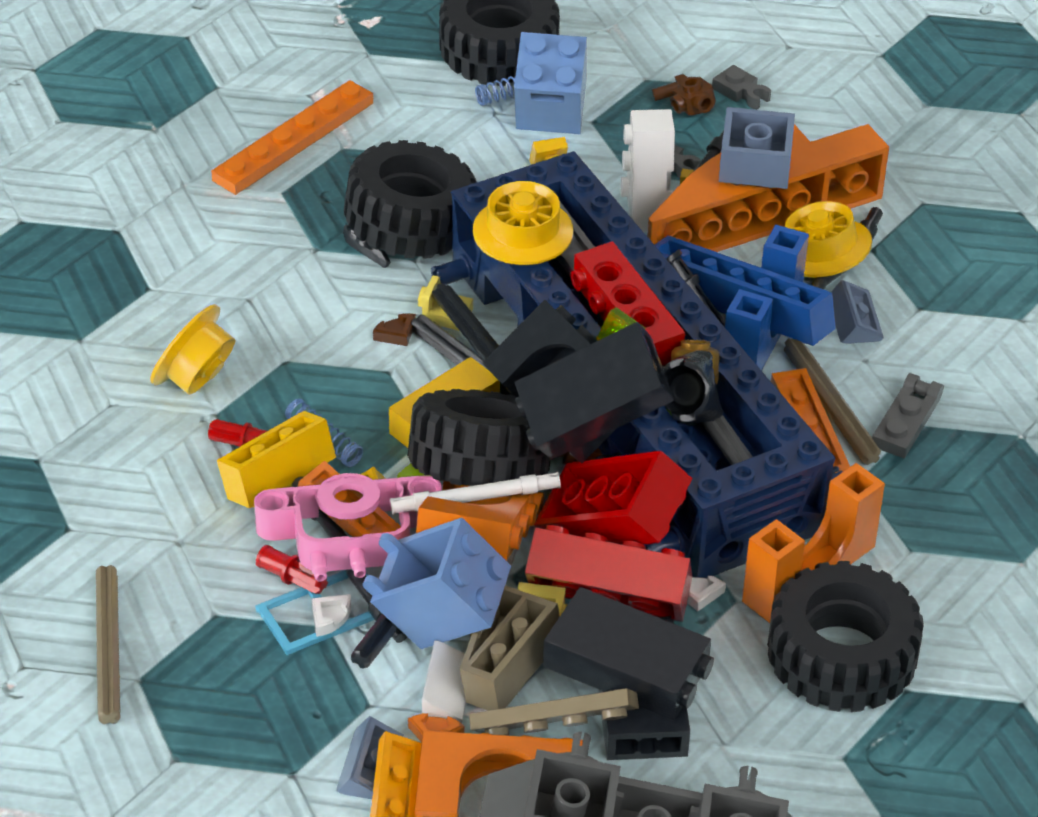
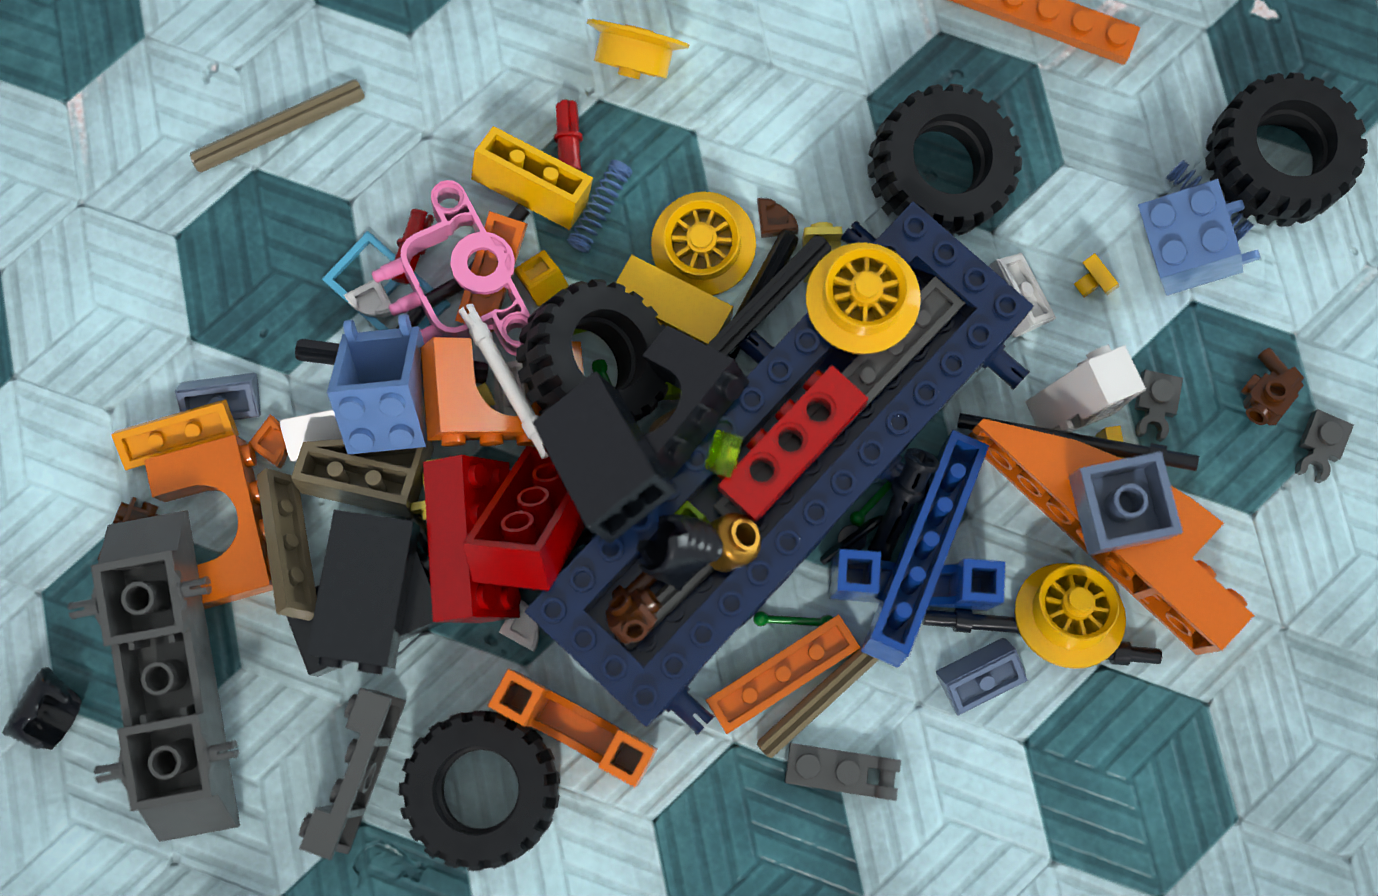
camera: 75 degrees right, 35 degrees up
none -> dark grey piece [299,688,406,860]
none -> reddish brown piece [605,571,662,644]
none -> yellow piece [651,192,756,295]

